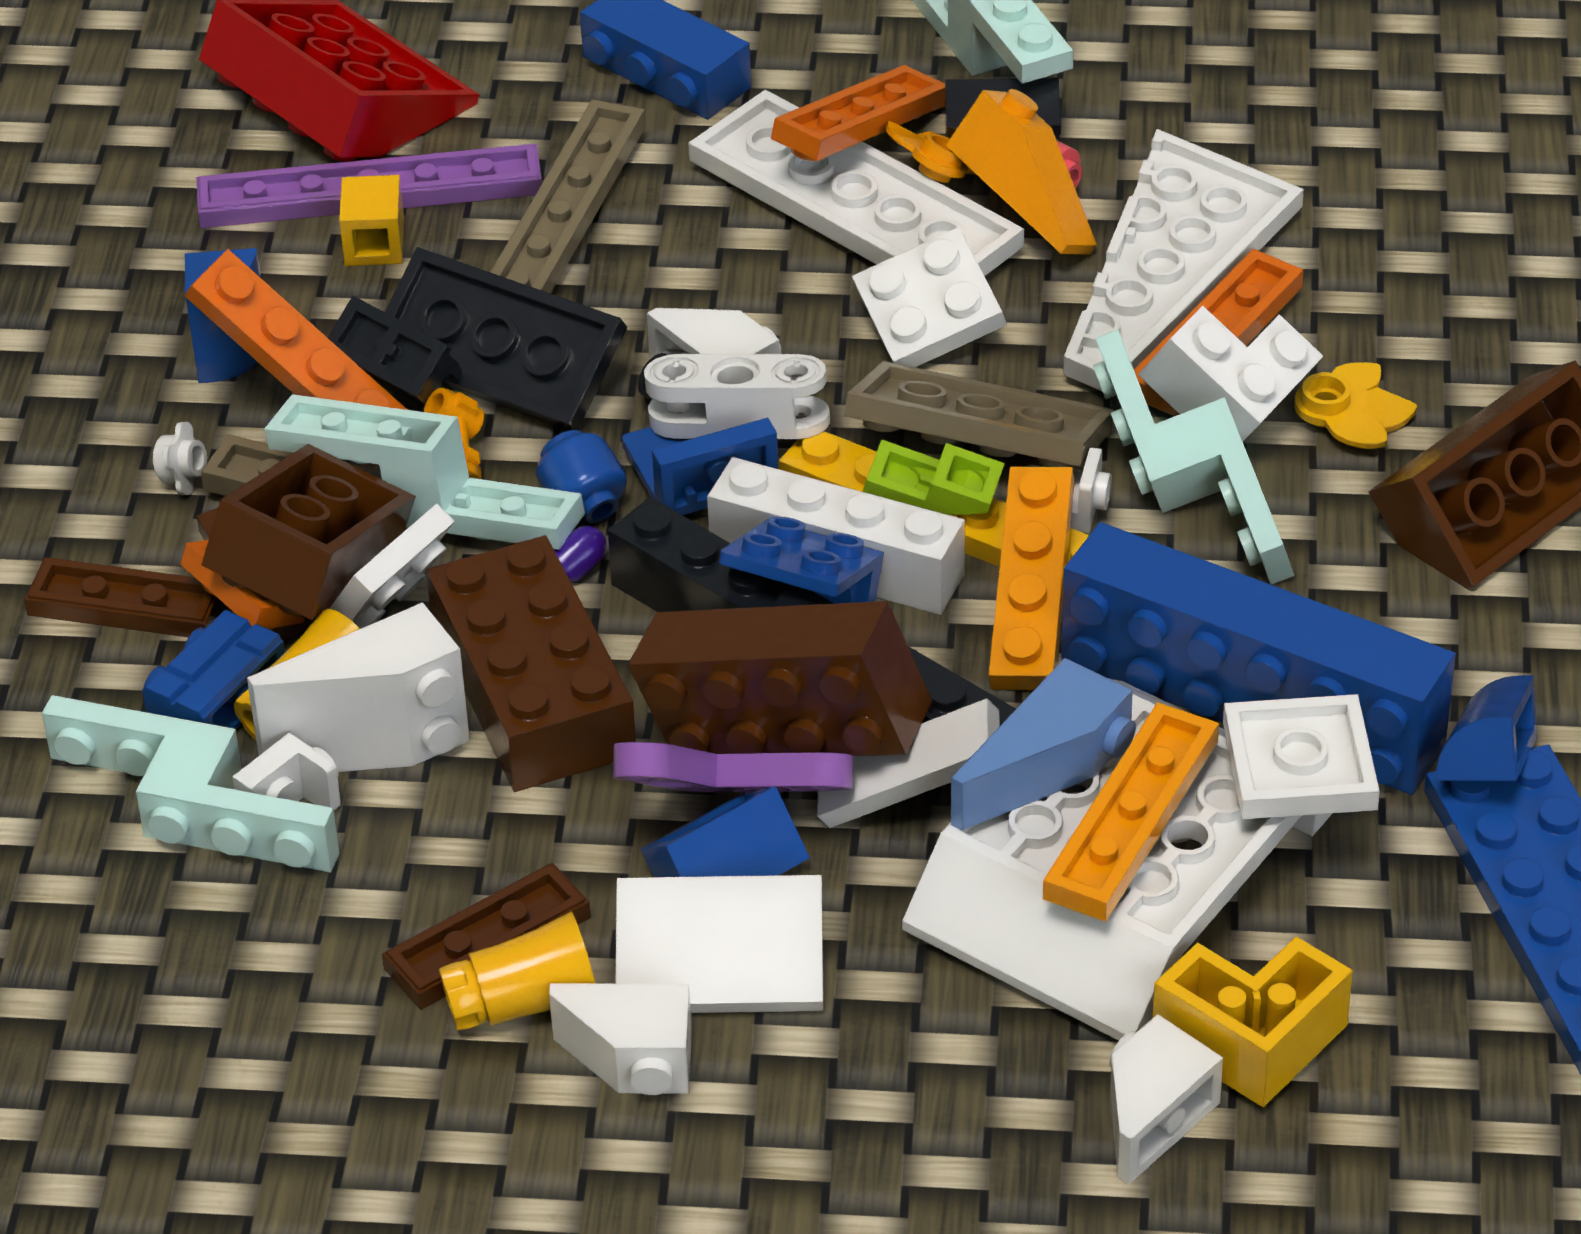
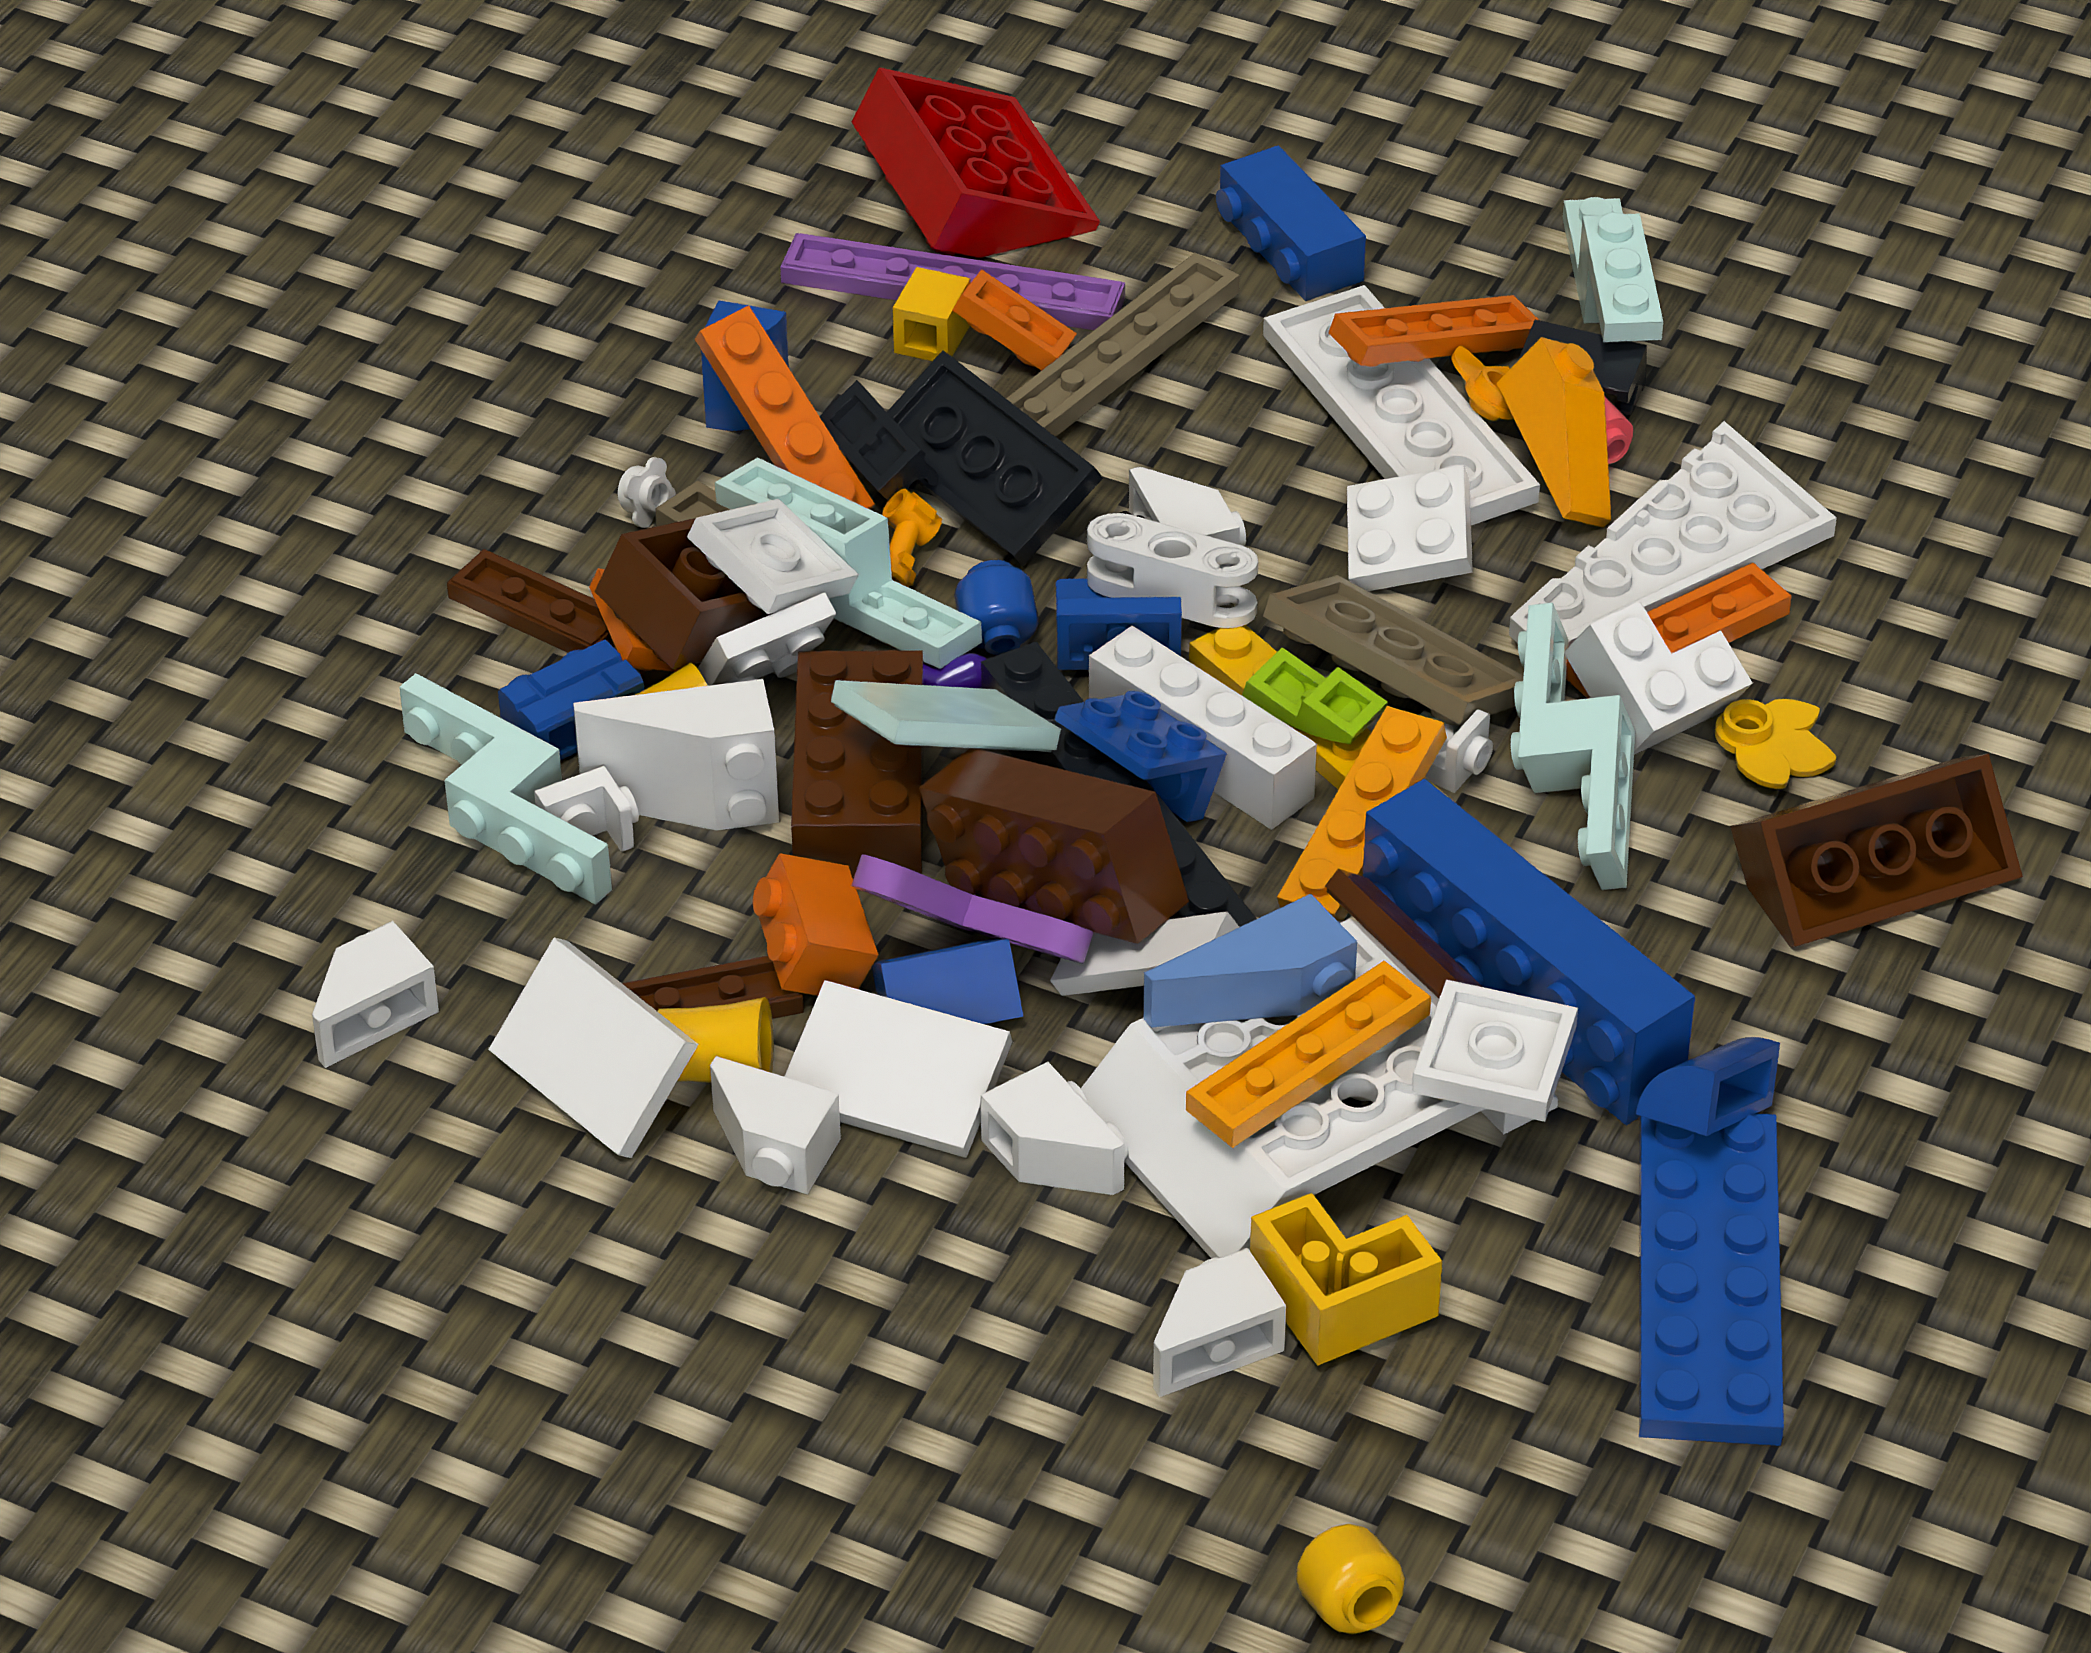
camera: 20 degrees right, 0 degrees up
none -> white slope [312,921,439,1068]
none -> white tile [488,937,699,1158]
none -> white plate [687,499,859,614]
none -> orange brick [753,853,879,996]
none -> light aqua tile [831,680,1061,752]
none -> orange plate [952,269,1077,371]
none -> white slope [981,1062,1128,1195]
none -> reddish brown tile [1325,868,1482,998]

